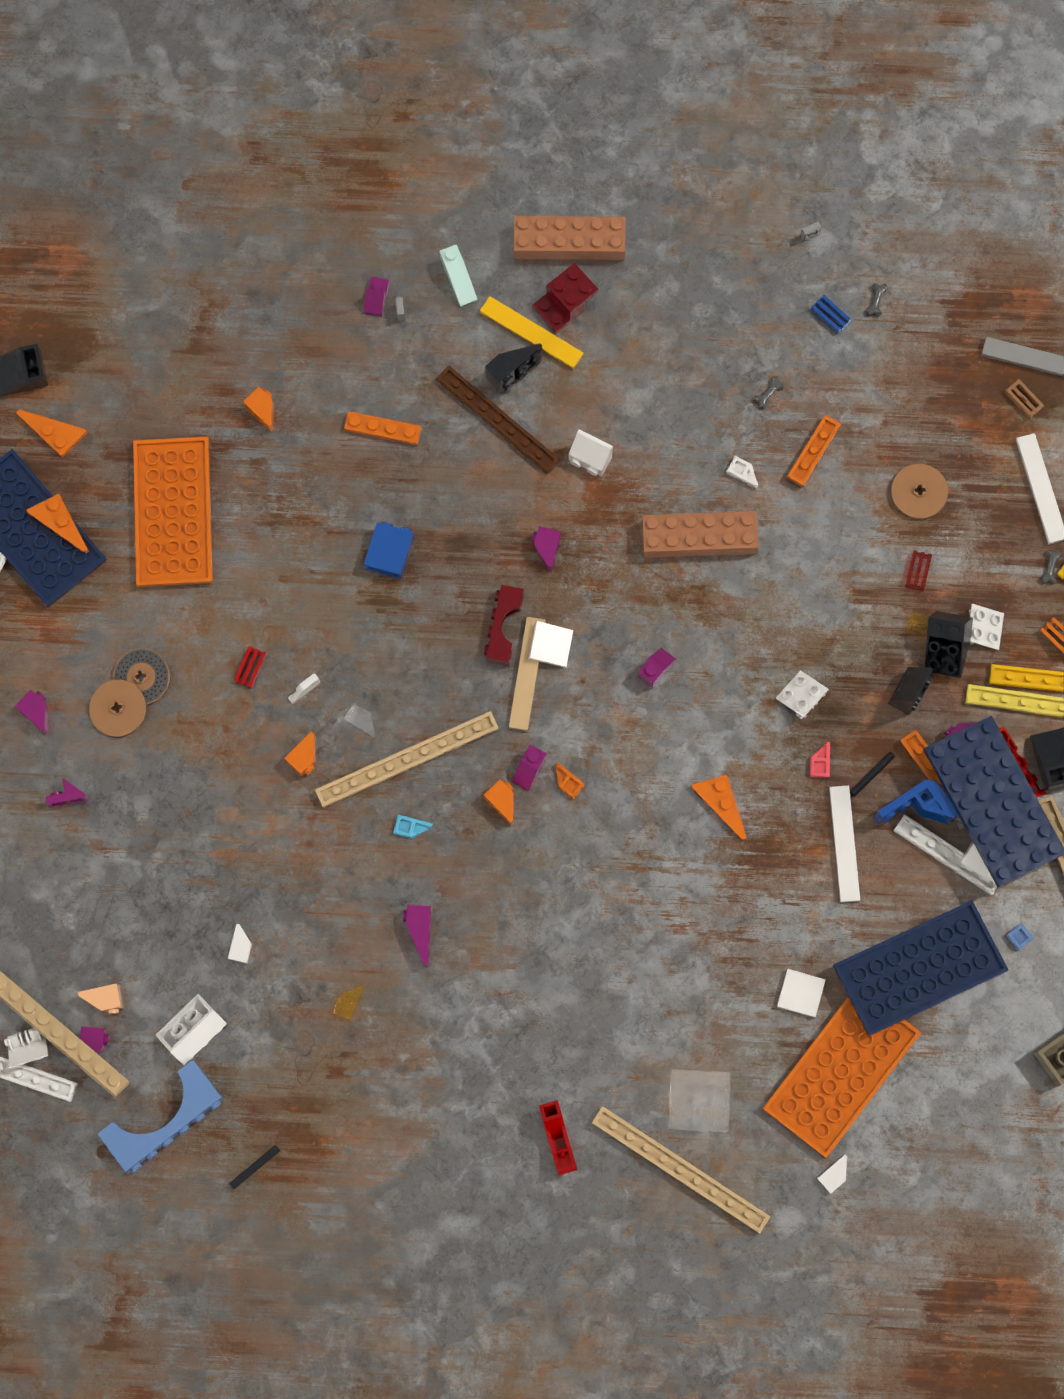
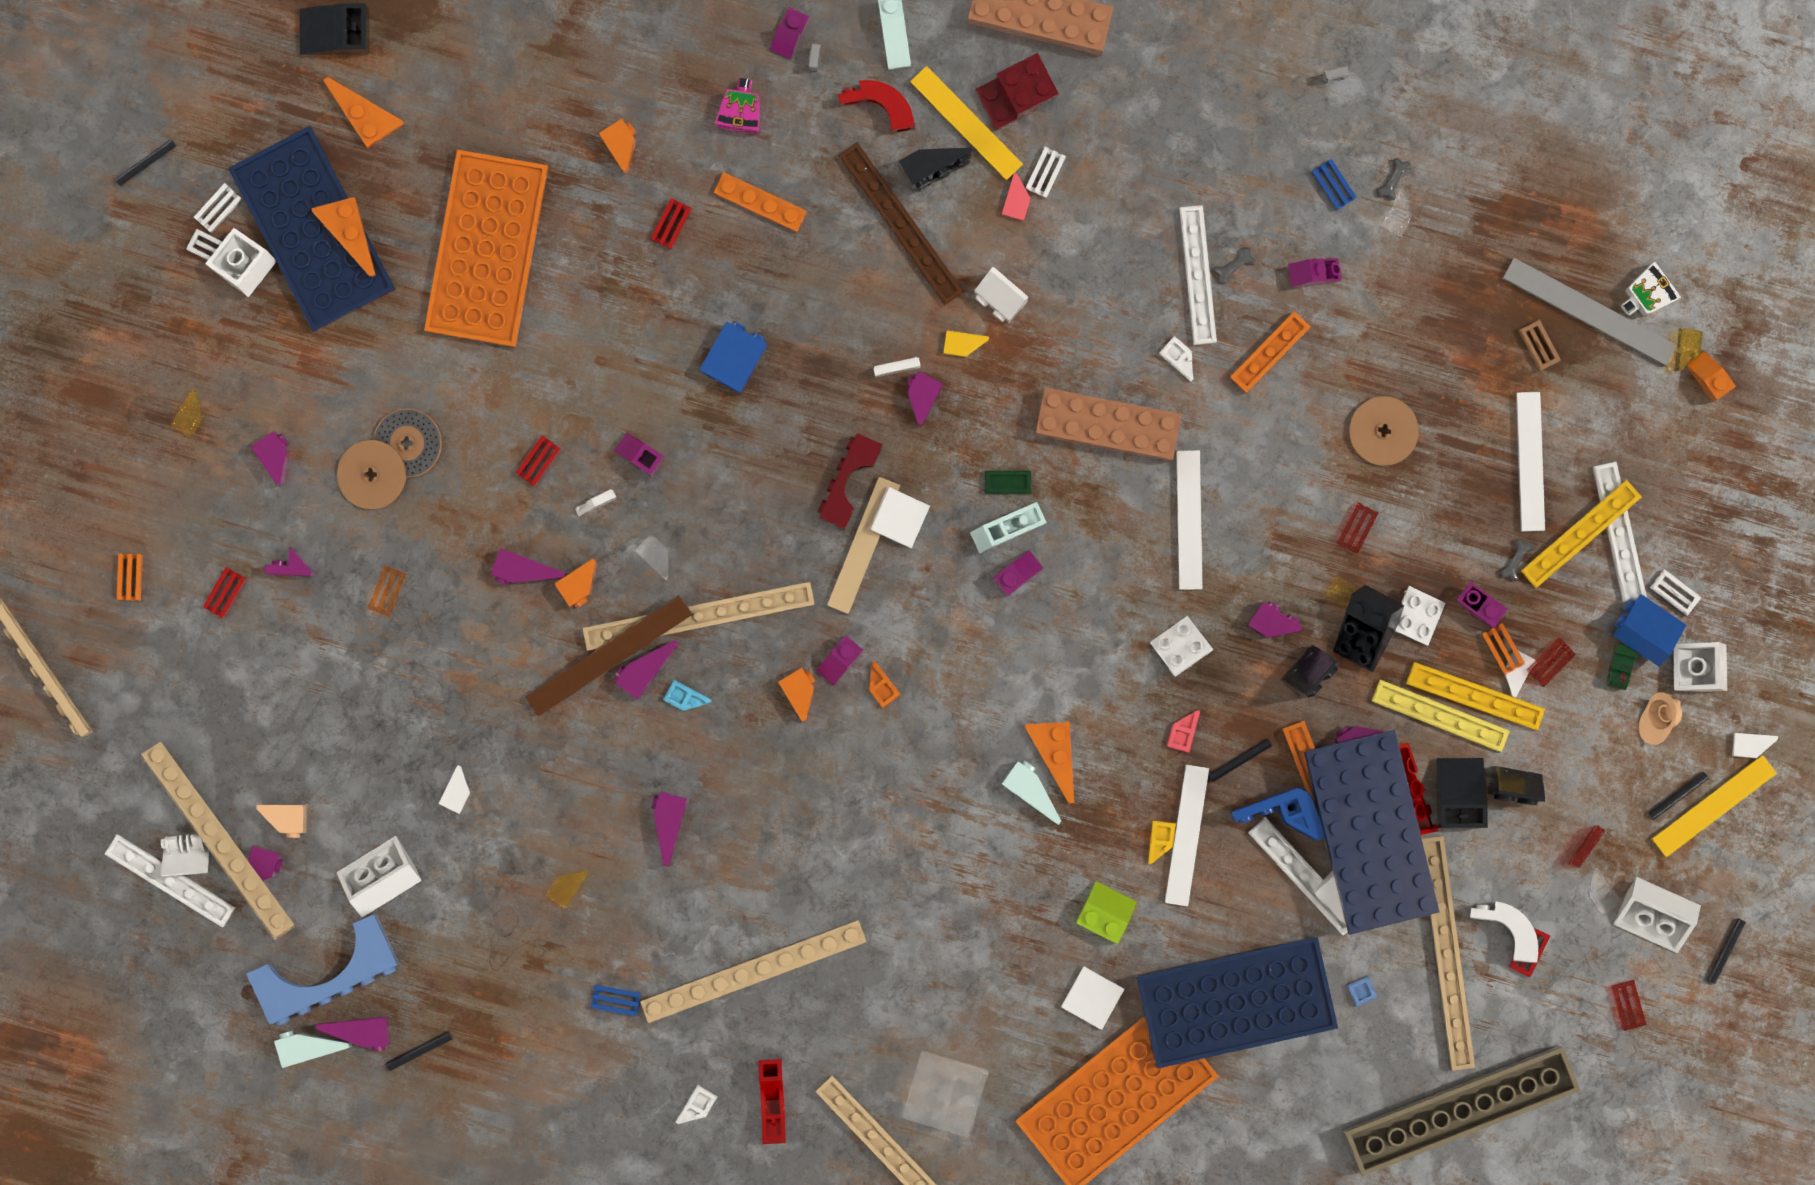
camera: 10 degrees right, 10 degrees up
none -> red tile [203,567,247,619]
none -> light aqua slope [274,1031,352,1068]
none -> magenta slope [316,1016,391,1051]
none -> clear orange tile [368,565,407,617]
none -> magenta slope [490,548,567,585]
none -> reddish brown tile [525,594,693,716]
none -> blue tile [591,984,641,1016]
none -> magenta slope [614,432,665,477]
none -> magenta slope [614,640,679,700]
none -> tan plate [640,920,867,1023]
none -> red tile [651,198,692,250]
none -> white tile [676,1085,718,1124]
none -> torso [715,78,760,134]
none -> red arch [838,80,915,134]
none -> white tile [873,357,920,378]
none -> yellow tile [943,330,989,357]
none -> light aqua slope [970,502,1047,553]
none -> dark green tile [985,470,1031,494]
none -> coral tile [1002,173,1030,221]
none -> light aqua slope [1002,760,1061,825]
none -> white tile [1026,147,1066,198]
none -> lime slope [1075,881,1137,944]
none -> yellow tile [1148,821,1176,864]
none -> white tile [1176,450,1202,590]
none -> white tile [1179,205,1217,345]
none -> magenta slope [1247,601,1302,638]
none -> magenta slope [1288,258,1342,287]
none -> clear tile [1380,190,1412,238]
none -> magenta slope [1456,581,1508,629]

